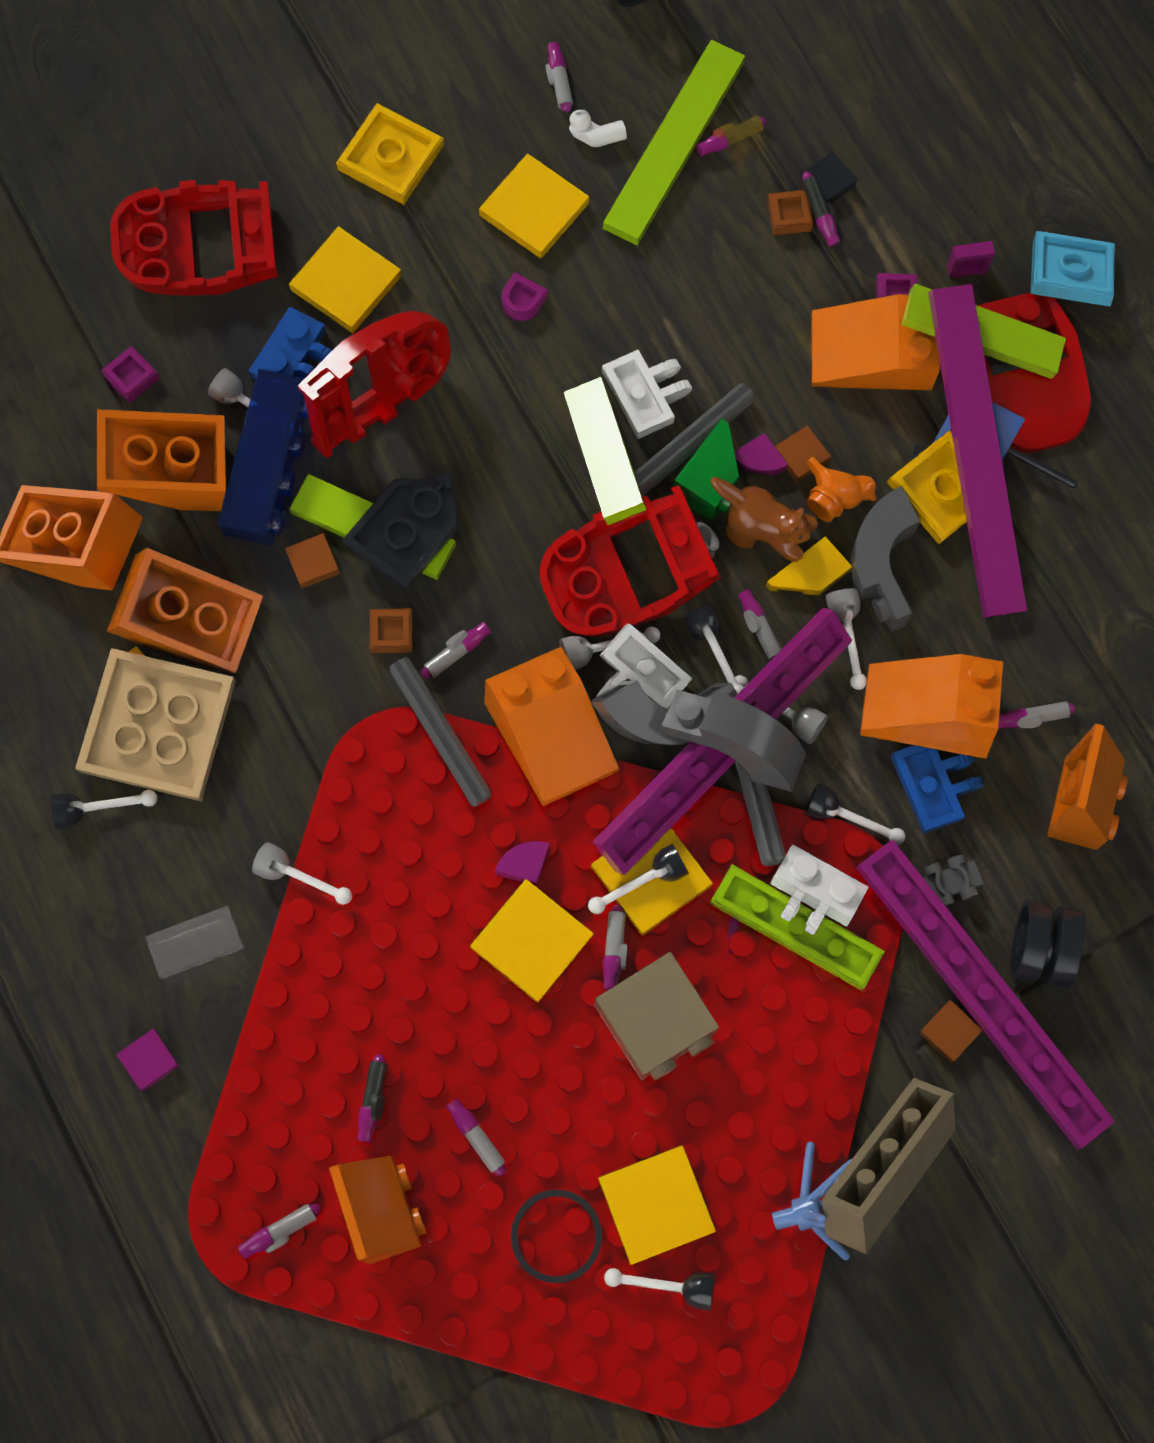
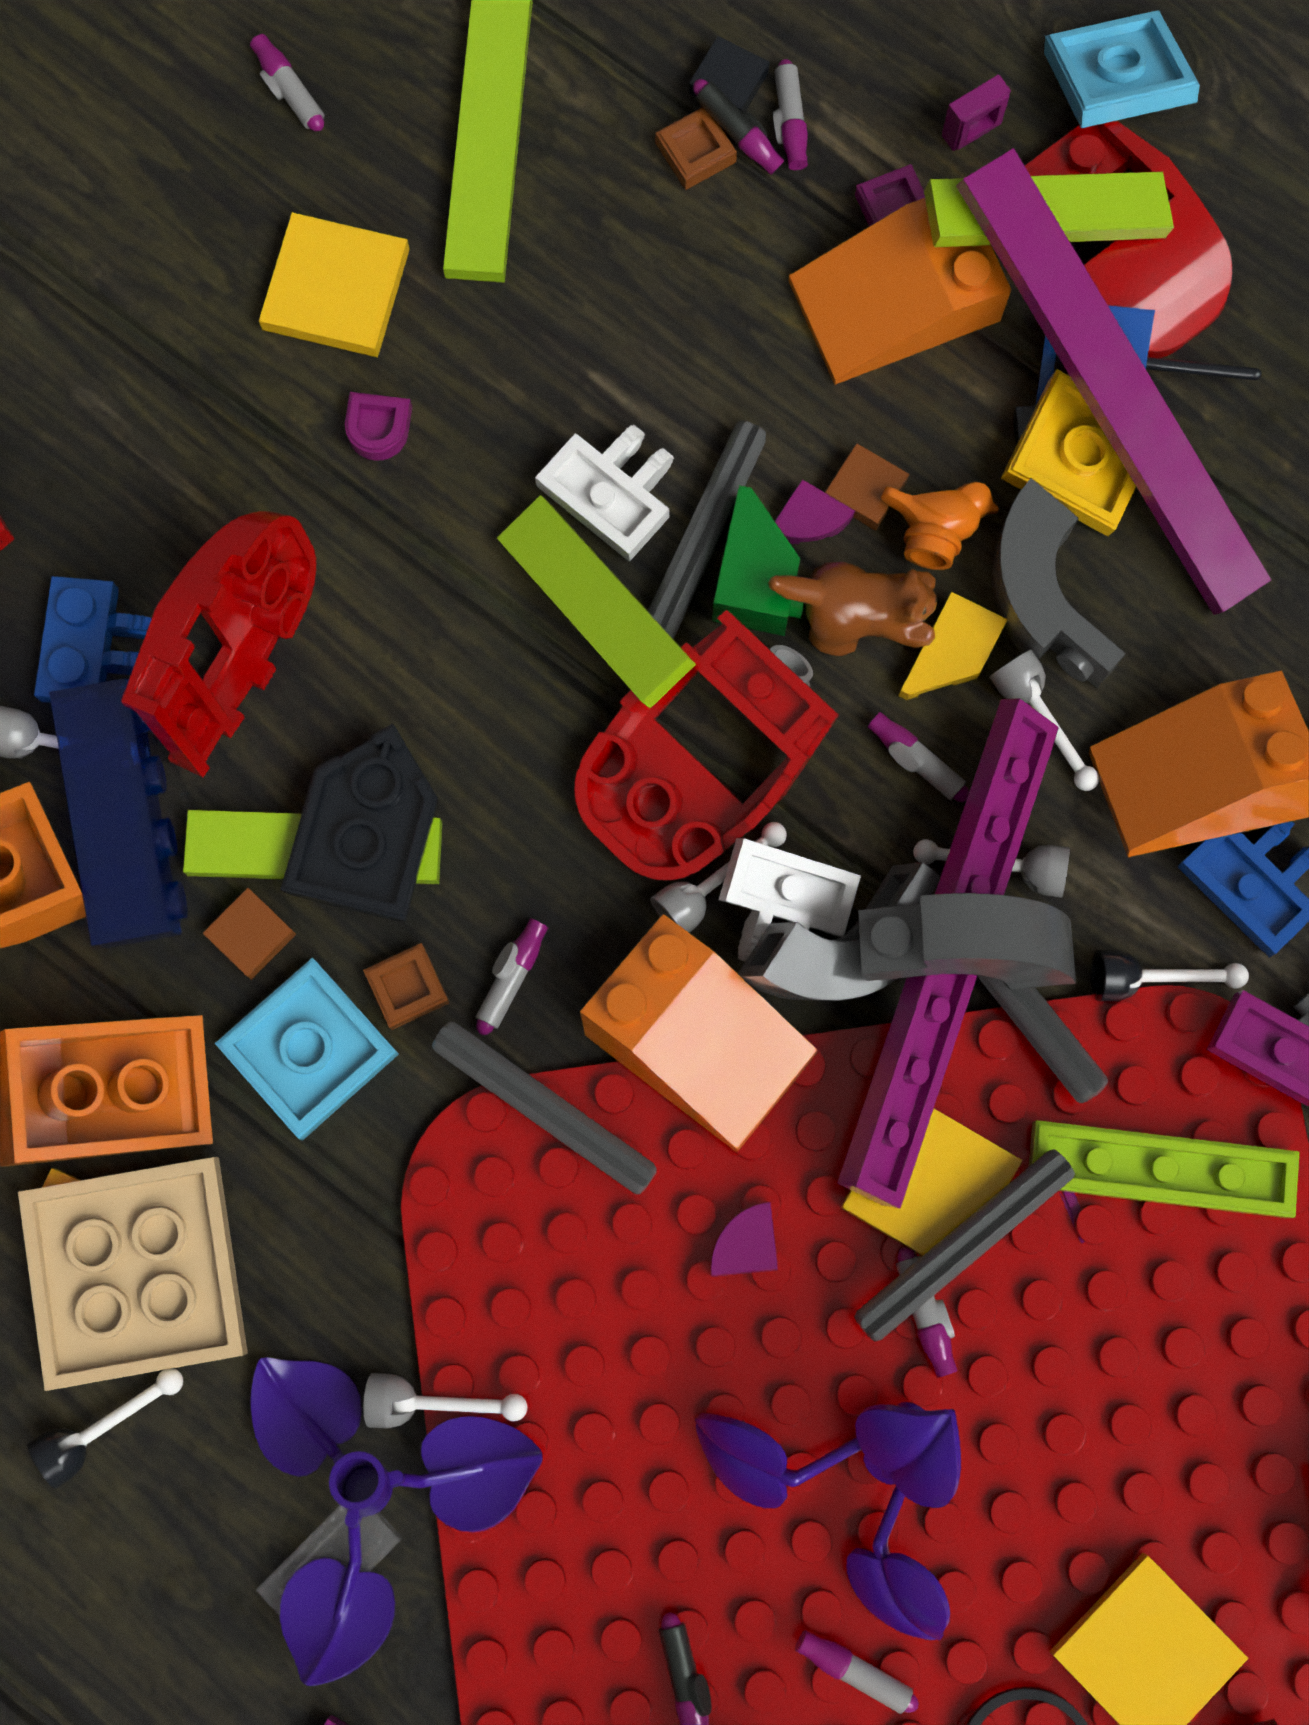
camera: 20 degrees left, 5 degrees up
yellow tile [289,226,402,333] -> none
yellow tile [336,103,444,205] -> none
yellow tile [470,879,594,1003] -> none
white arm [569,110,627,147] -> none
hinge [588,843,689,914] -> none
dark tan piece [594,952,719,1081] -> none
hinge [684,605,744,694] -> none
clear yellow piece [696,116,767,157] -> none
white hinge [770,844,868,935] -> none
none -> medium azure tile [215,957,399,1141]
none -> dark purple plant [251,1357,543,1686]
none -> dark purple plant [695,1402,961,1641]
none -> piece [773,59,808,170]
none -> dark grey axle [854,1149,1075,1341]

